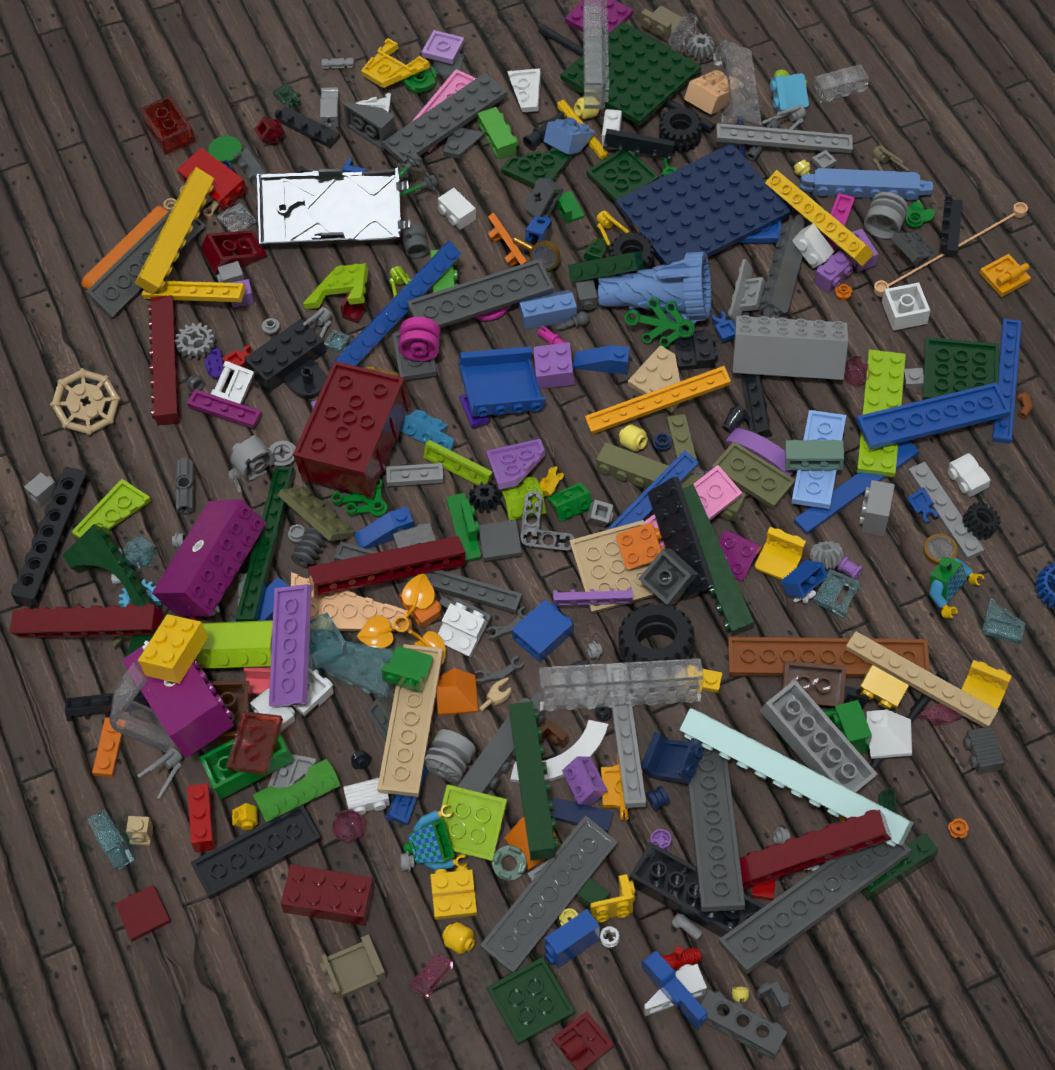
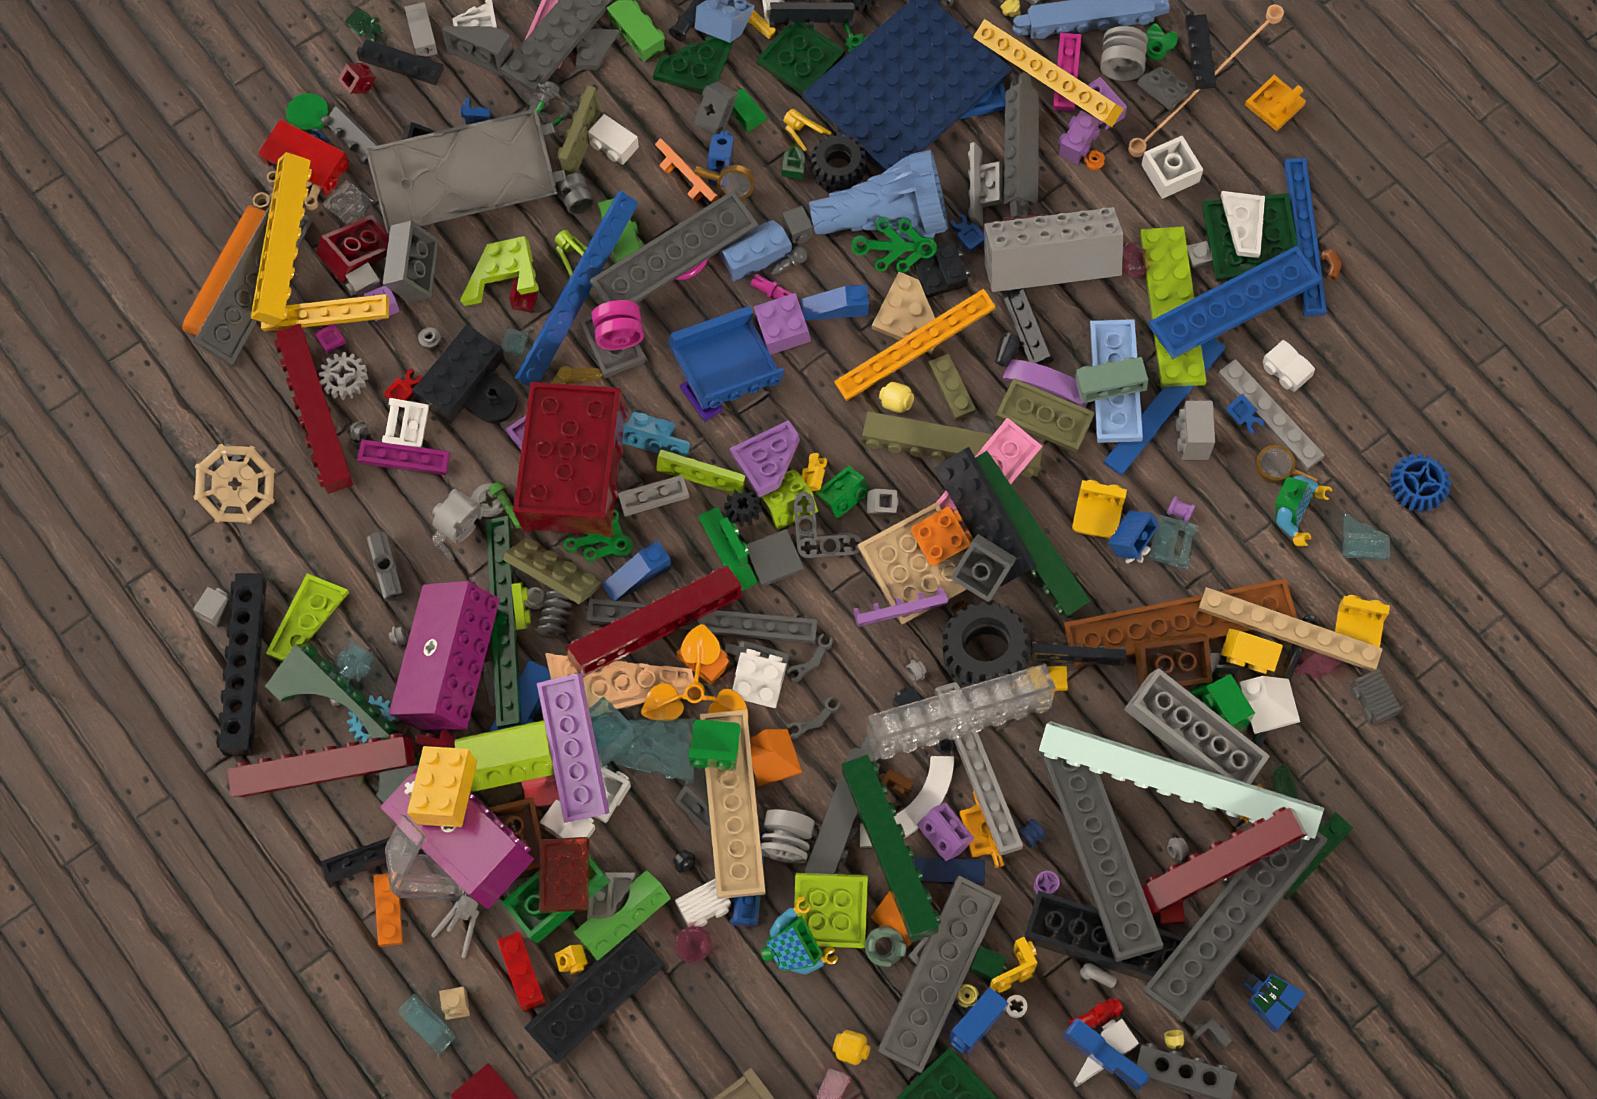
camera: 15 degrees left, 10 degrees up
clear red brick [140,95,195,155] -> none
dark purple plate [205,347,224,380] -> none
dark red brick [281,864,375,926] -> none
light grey plant [303,307,332,338] -> none
flat silver brick [393,523,436,549] -> none
light grey plate [400,851,414,872] -> none
yellow plate [430,867,477,920] -> none
tan hand [479,677,512,712] -> none
blue brick [512,600,573,662] -> none
dark green brick [568,251,644,282] -> none
blue plate [607,450,699,530] -> none
dark blue panel [641,732,704,784] -> none
dark blue plate [653,433,672,451] -> none
magenta bracket [719,530,763,581] -> none
white brick [792,223,834,268] -> none
light grey gear [810,541,844,570] -> none
orange plate [948,818,969,838] -> none
black tyre [962,502,1001,539] -> none
none -> magenta plate [315,324,346,354]
none -> dark grey brick [383,221,439,302]
none -> bright green hinge [489,481,521,528]
none -> lime plate [511,582,531,630]
none -> olive plate [558,86,602,176]
none -> black hinge [1031,641,1126,666]
none -> white wing [1220,191,1265,258]
none -> blue torso [1243,974,1306,1033]

